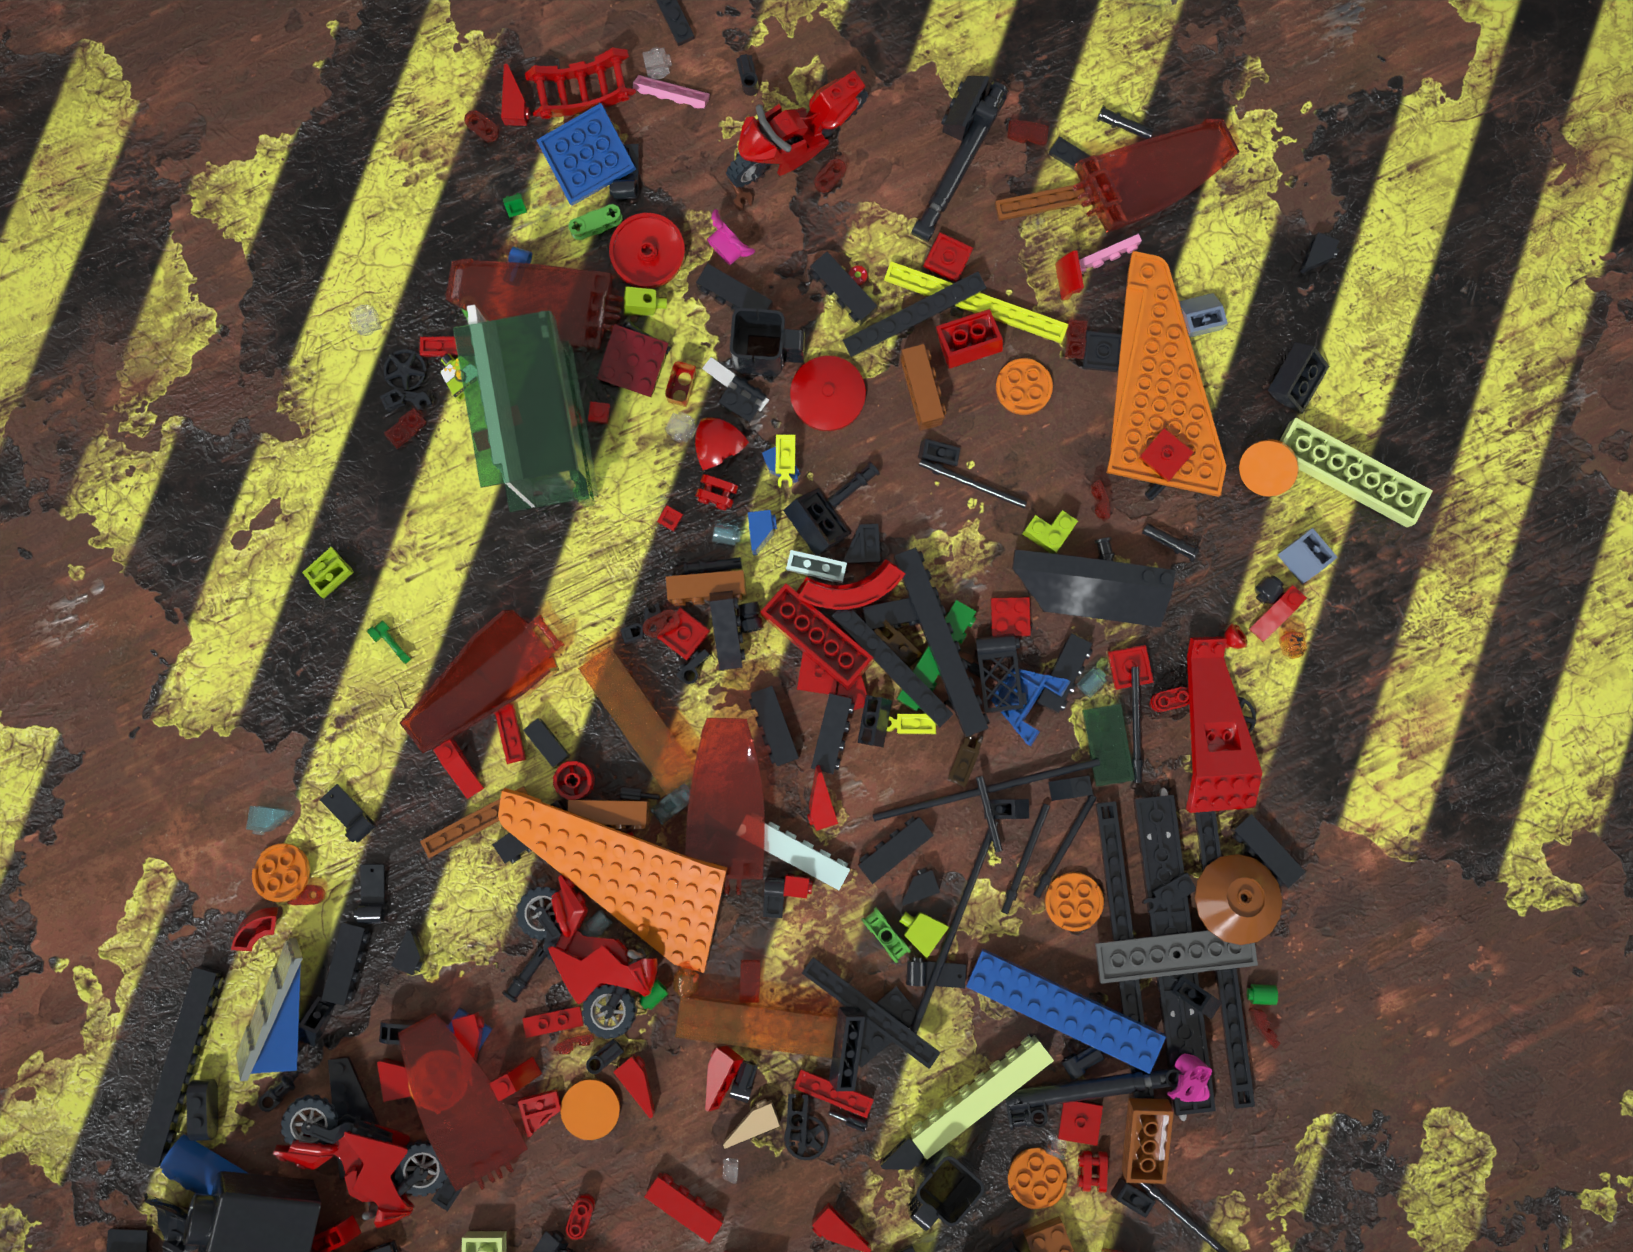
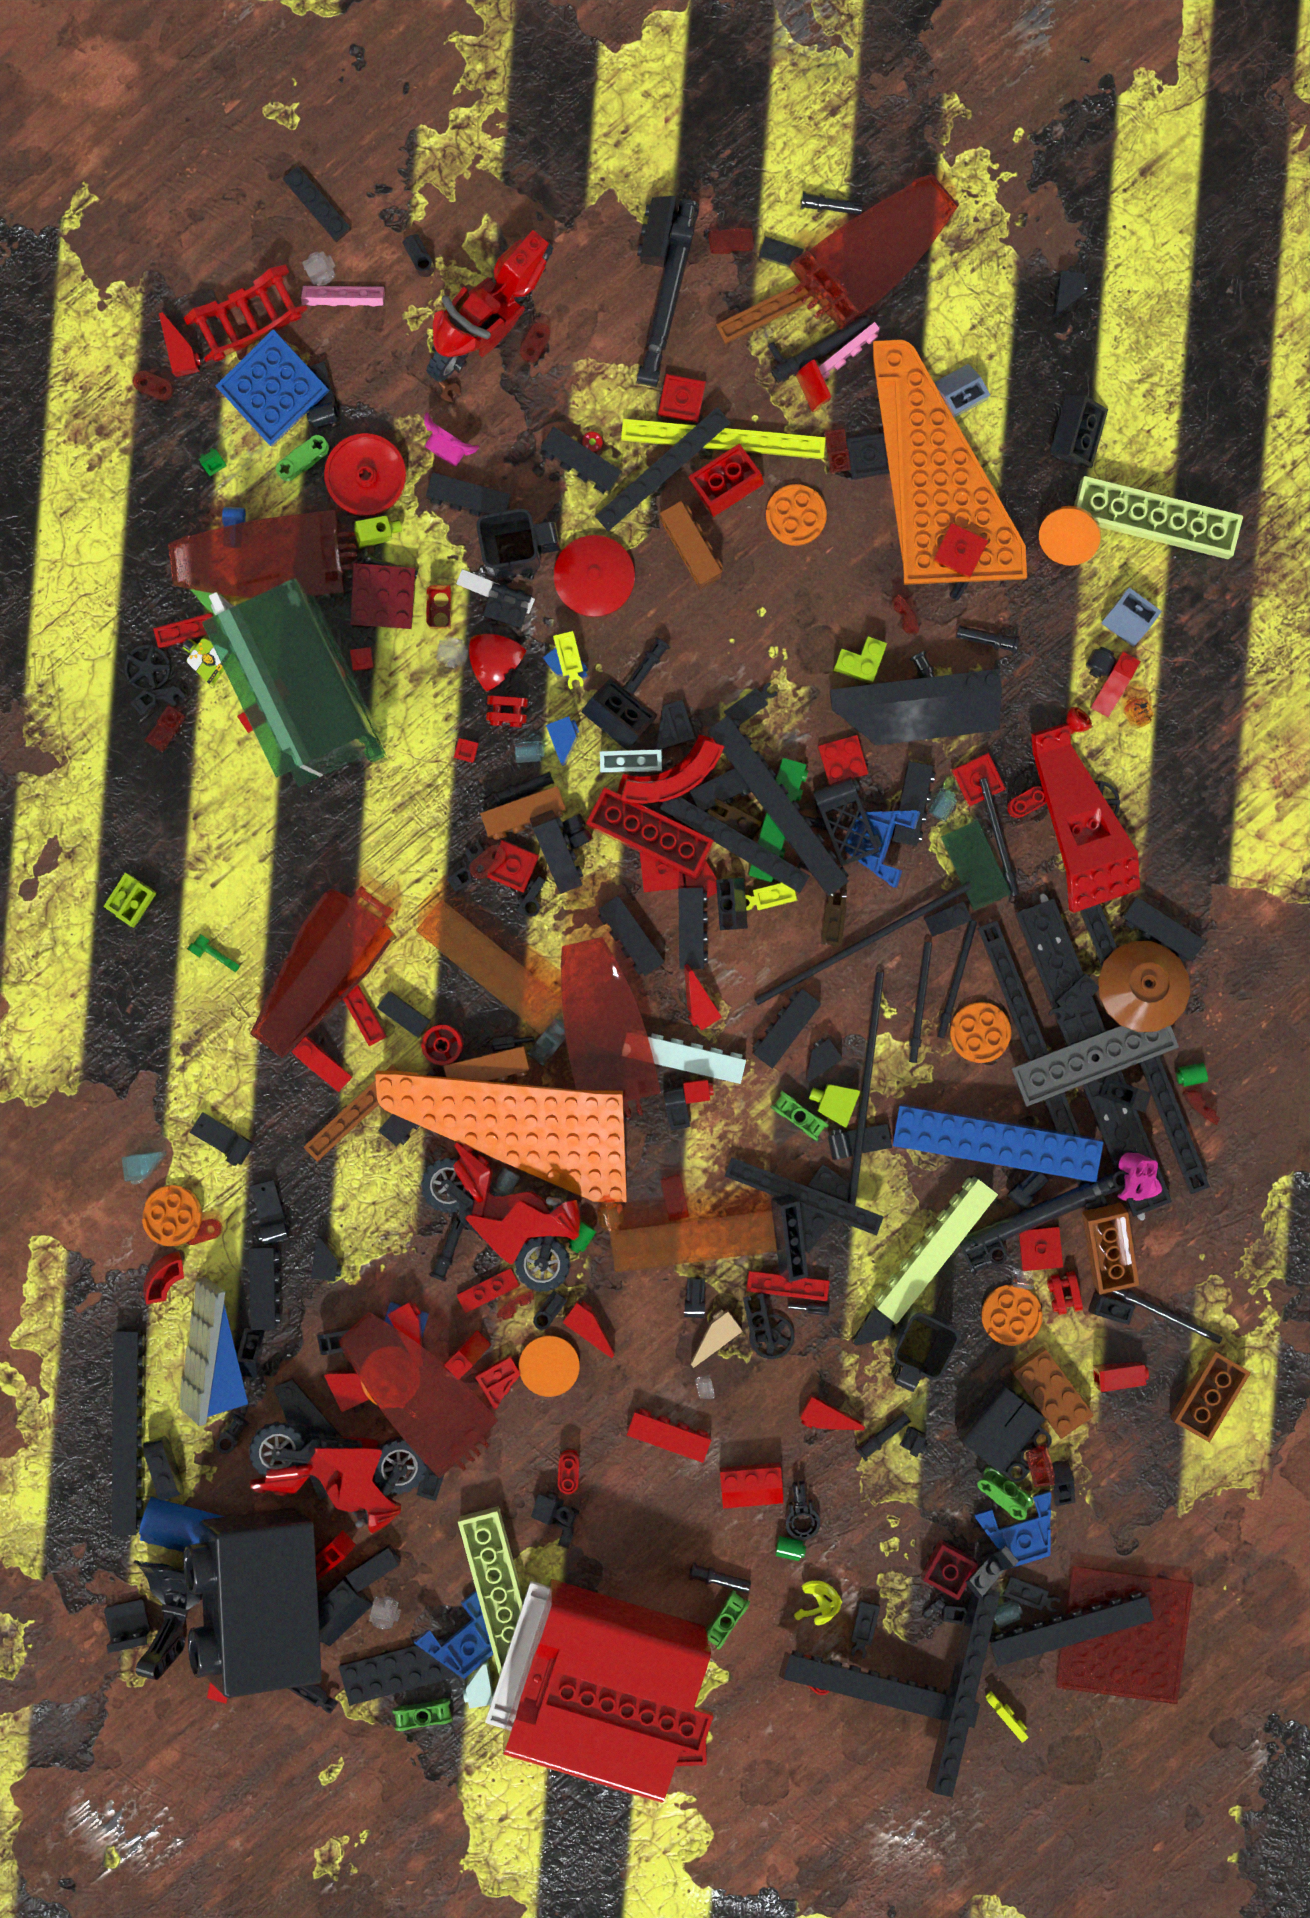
camera: 15 degrees left, 5 degrees up
clear brick [349,305,382,336] -> none
slope [705,1045,744,1112] -> none
black slope [918,439,961,466] -> none
black bar [919,459,1027,508] -> none
black bar [976,775,1003,852] -> none
black slope [984,799,1030,819] -> none
none -> black plate [724,683,778,725]
none -> black cylinder [768,315,872,383]

